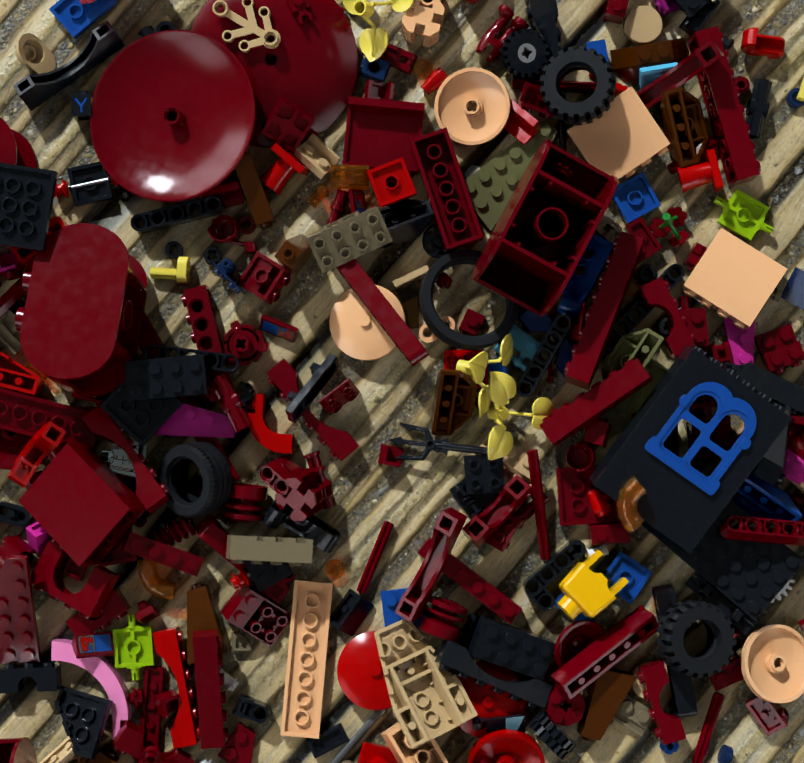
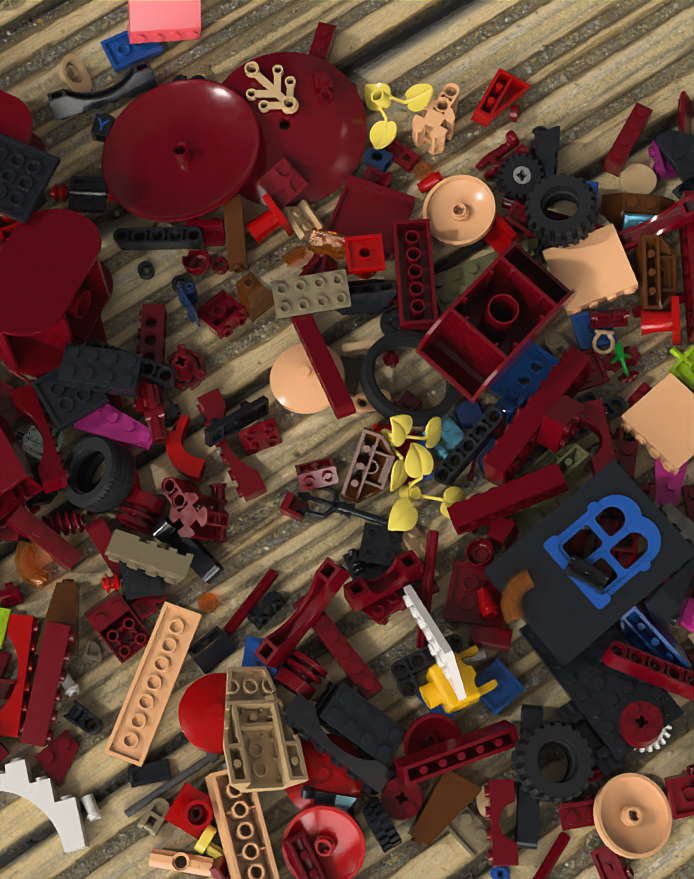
camera: 20 degrees right, 15 degrees down
light yellow piece [149,256,191,284] -> none
dark red hand [230,240,257,253] -> none
slope [259,315,299,343] -> none
none -> black hinge [247,590,286,630]
none -> dark red bracket [295,456,339,492]
none -> white wing [403,584,467,701]
none -> dark red brick [536,394,584,453]
none -> black hinge [563,554,610,593]
none -> dark red hinge [588,308,629,329]
none -> tan piece [592,329,615,355]
none -> dark red brick [619,701,663,748]

